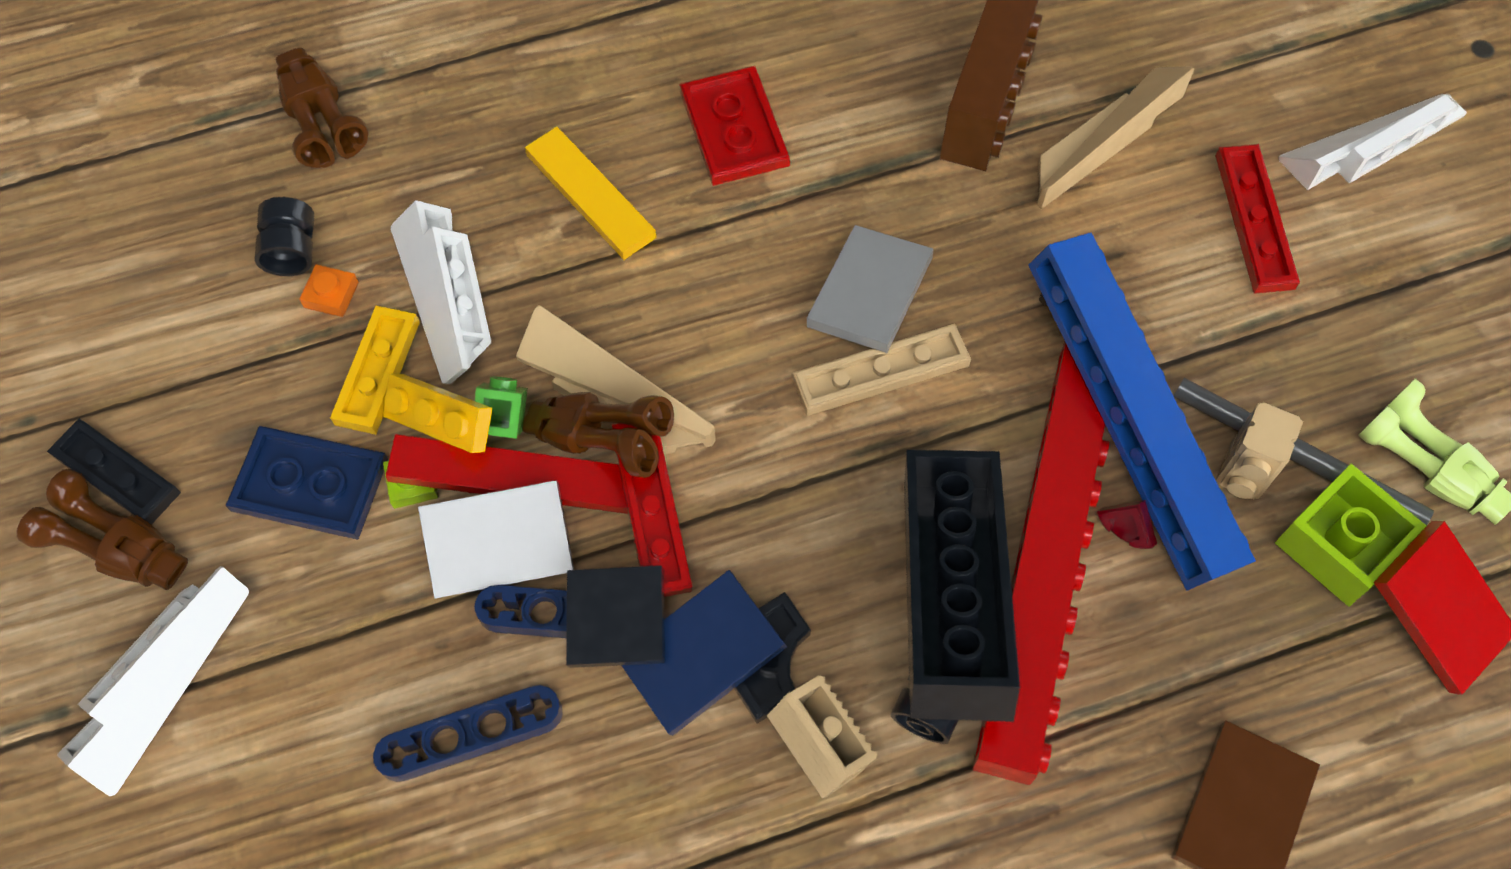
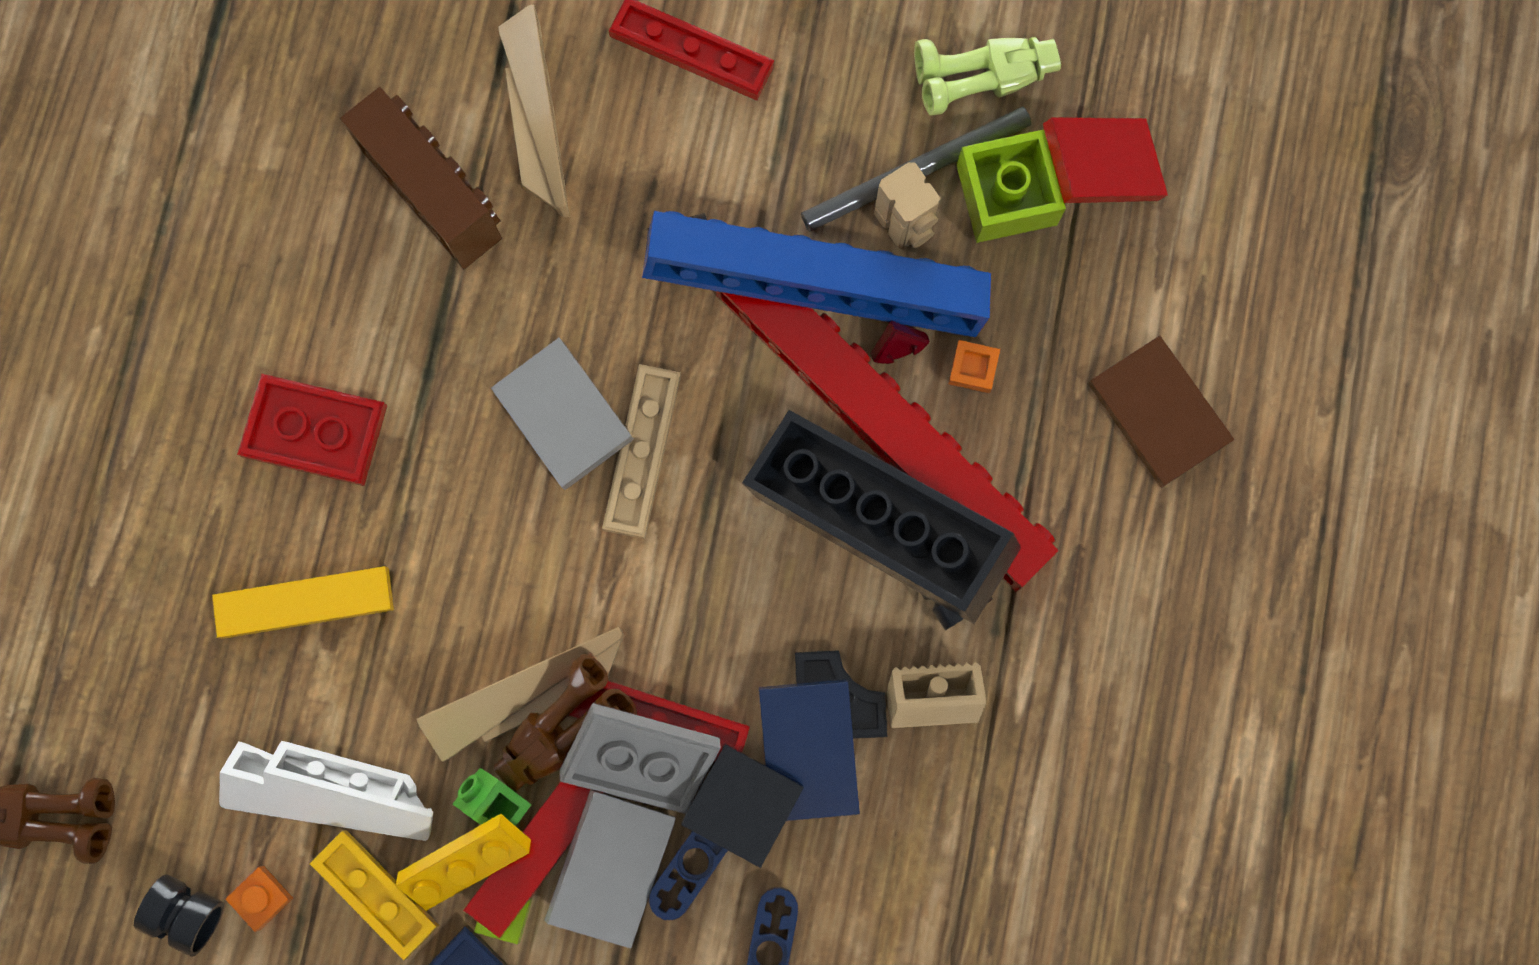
camera: 60 degrees left, 15 degrees up
none -> light grey tile [560,703,721,814]
none -> orange plate [948,340,1000,394]

